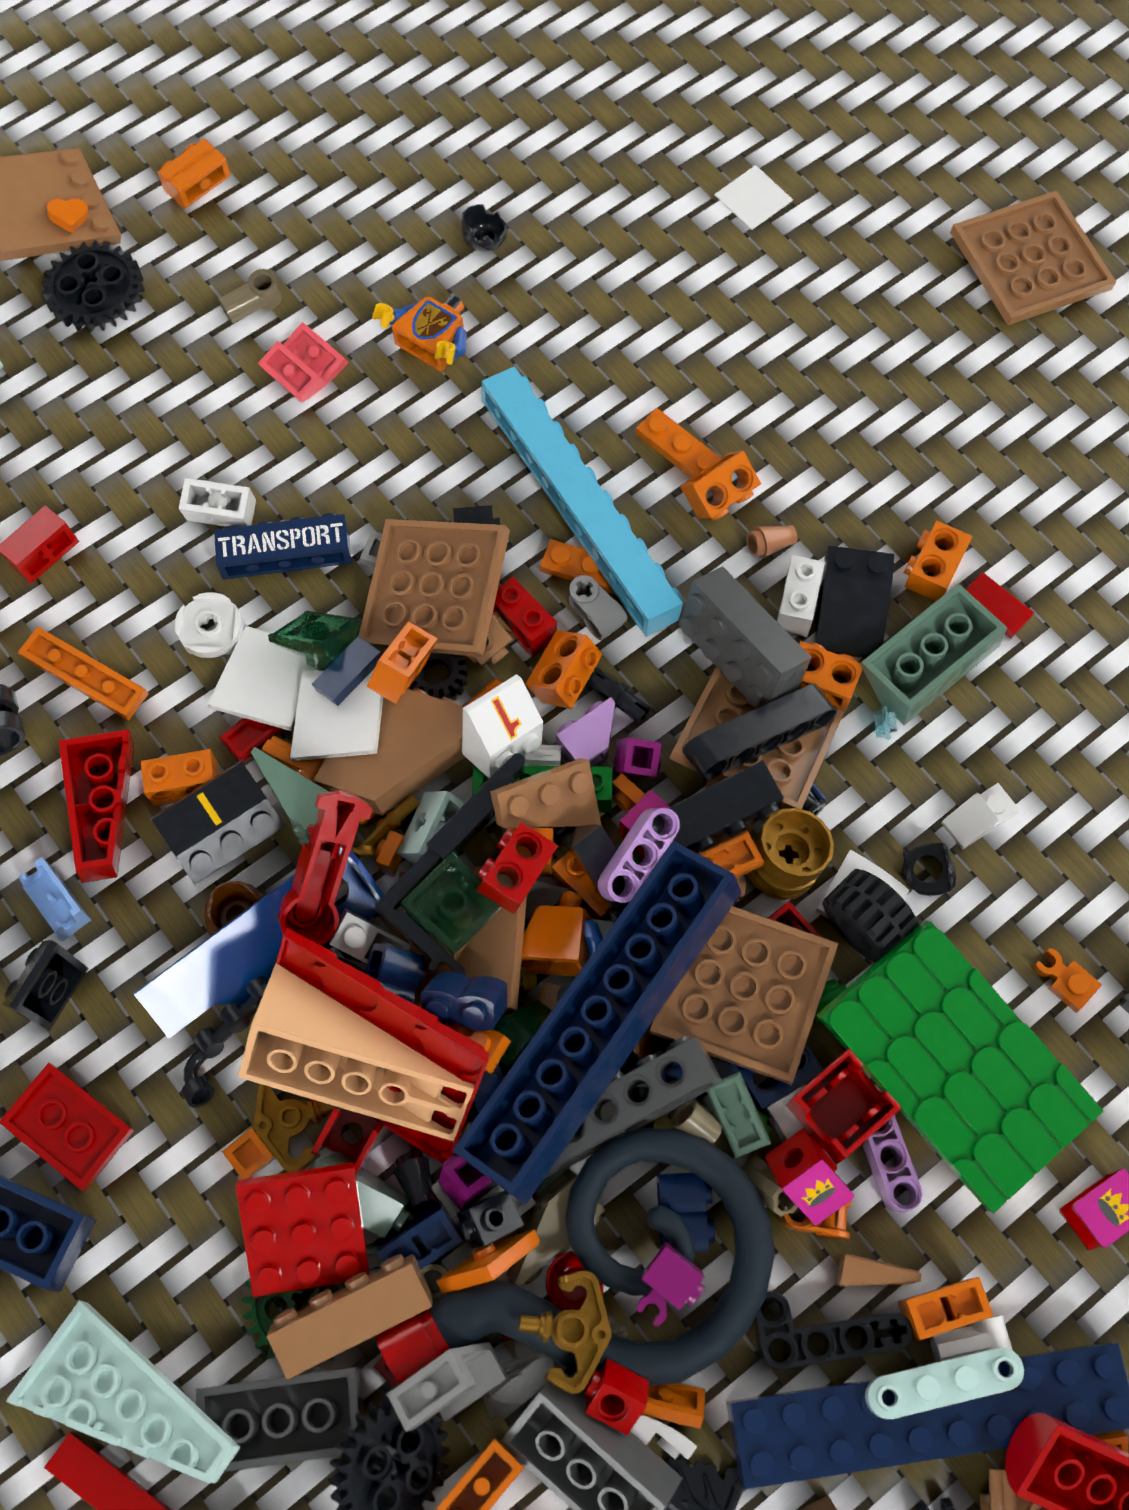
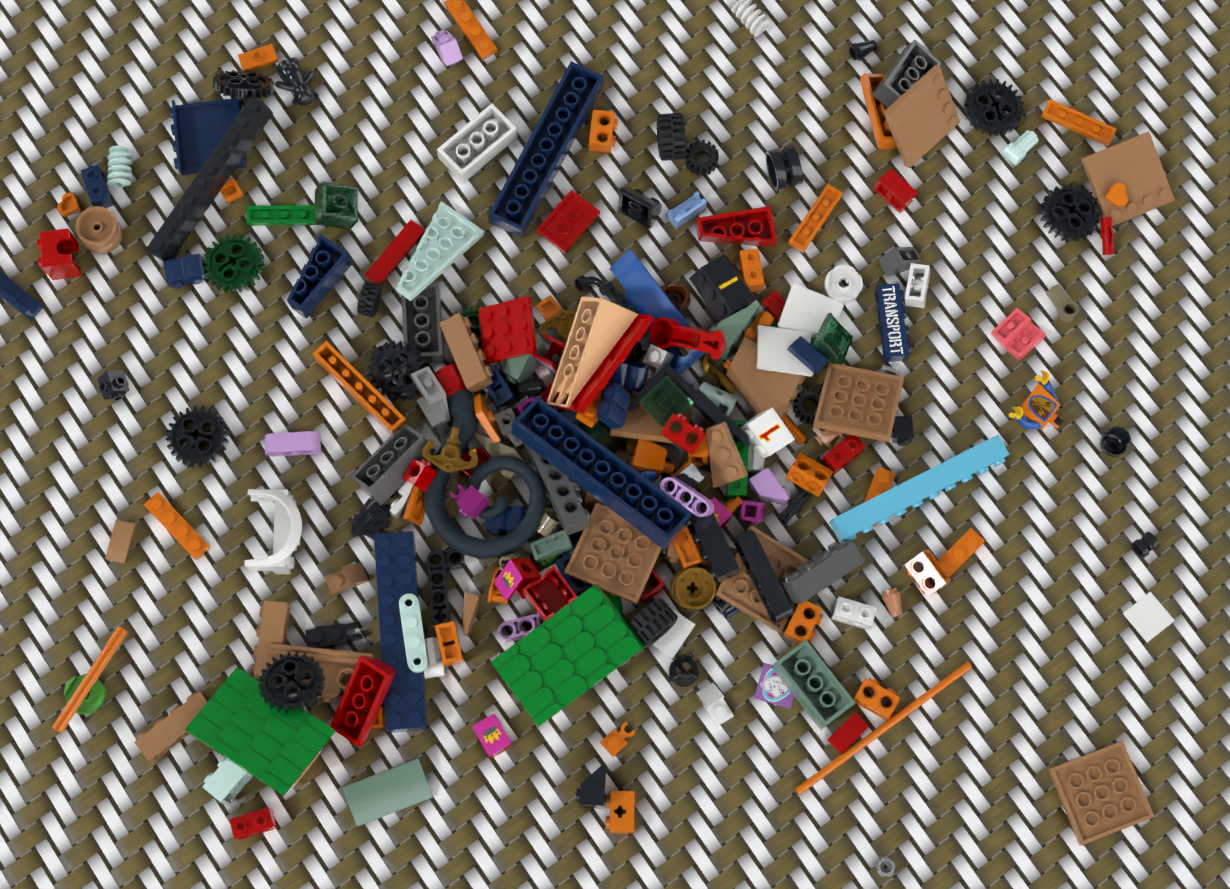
camera: 90 degrees right, 5 degrees up
orange brick [157,138,231,210] -> none
orange brick [367,621,438,705] -> none
orange plate [375,830,405,877] -> none
light grey piece [569,575,627,641] -> none
black slope [815,545,895,658] -> none
clear light blue plate [874,706,897,740] -> none
none -> sticker [754,663,794,709]
none -> orange piece [795,662,972,795]
none -> dark grey slope [878,247,923,276]
none -> red pin [1100,217,1115,255]
none -> black wheel [1132,531,1160,558]

